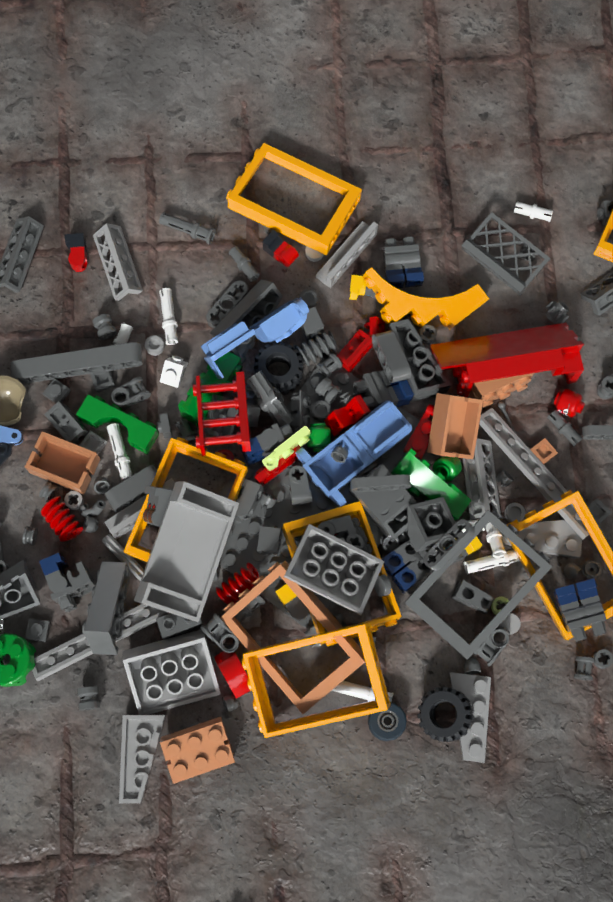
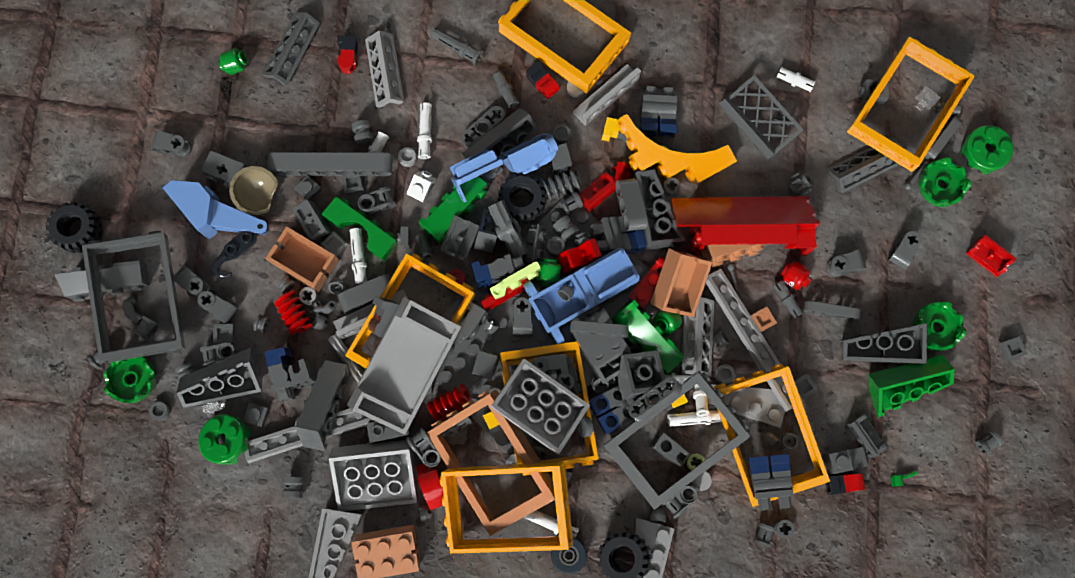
camera: 10 degrees right, 5 degrees up
red fence [193,371,251,456] -> none

